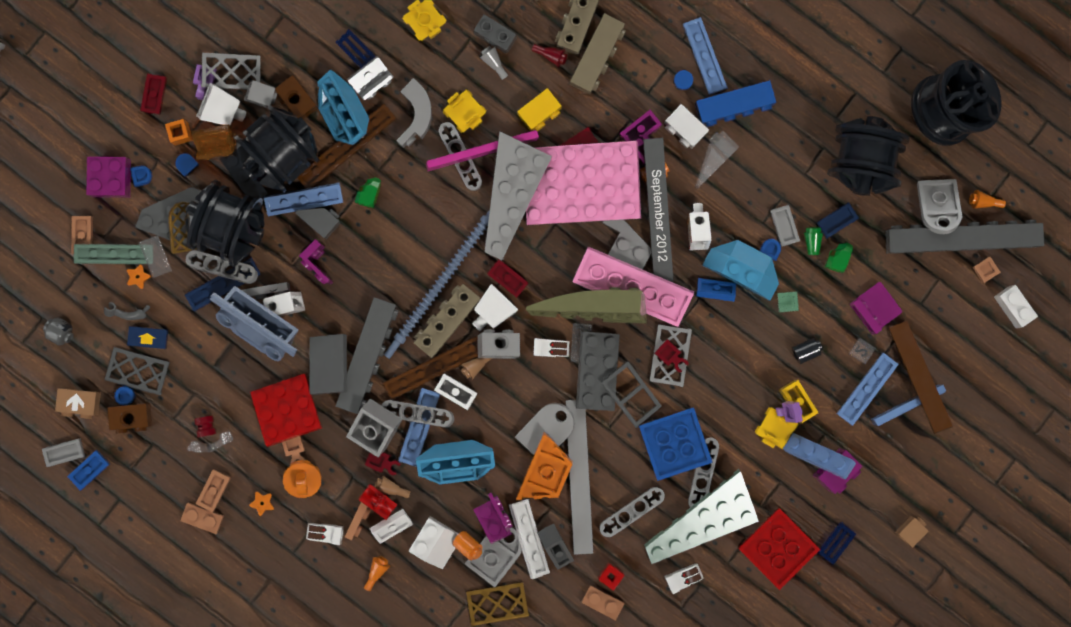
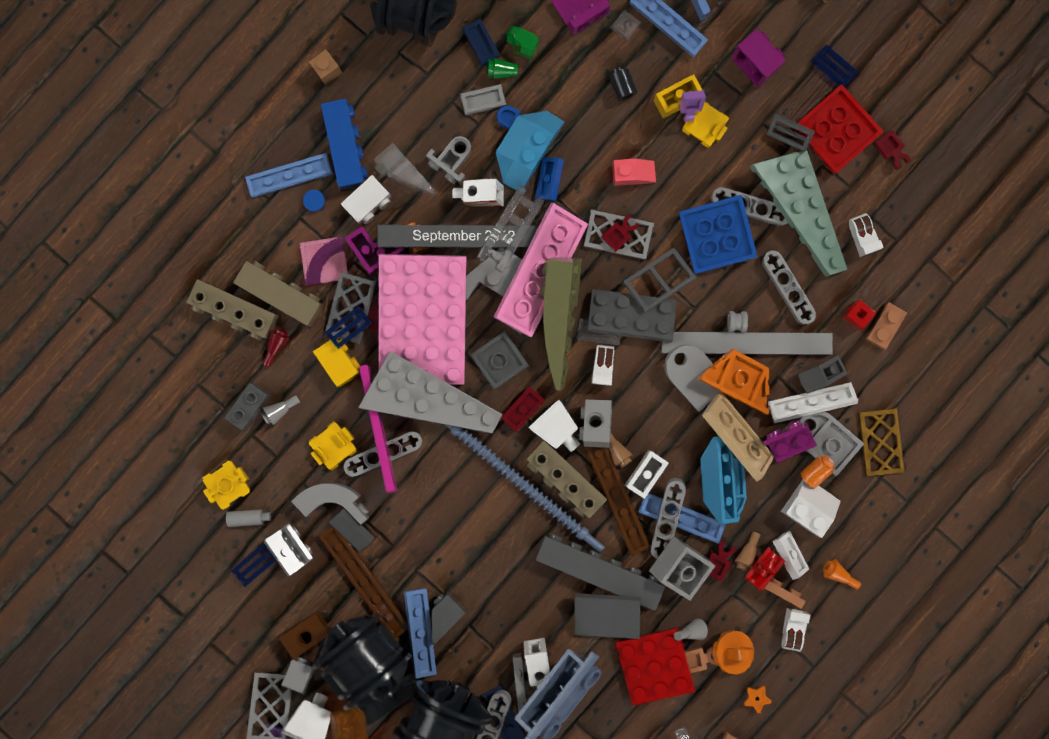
camera: 90 degrees left, 0 degrees up
magenta bracket [299,239,333,285] -> none
dark azure wedge [317,70,370,145] -> none
green rock [355,177,381,209] -> none
clear green tile [777,292,799,312] -> none
medium blue plate [783,433,856,480] -> none
none -> light grey cylinder [226,509,271,527]
none -> clear pink tile [300,237,349,285]
none -> medium nougat brick [309,49,342,85]
none -> dark grey window [325,272,376,344]
none -> clear blue tile [325,306,372,350]
none -> dark grey tile [329,508,374,551]
none -> light grey pin [426,136,472,185]
none -> dark grey tile [470,331,529,390]
none -> clear bar [477,186,544,273]
none -> coral slope [612,158,656,186]
none -> light grey cone [674,619,708,641]
none -> tan tile [702,392,774,482]
none -> light grey wheel [727,311,748,333]
none -> dark grey tile [766,114,815,151]
none -> dark red plate [873,130,911,170]

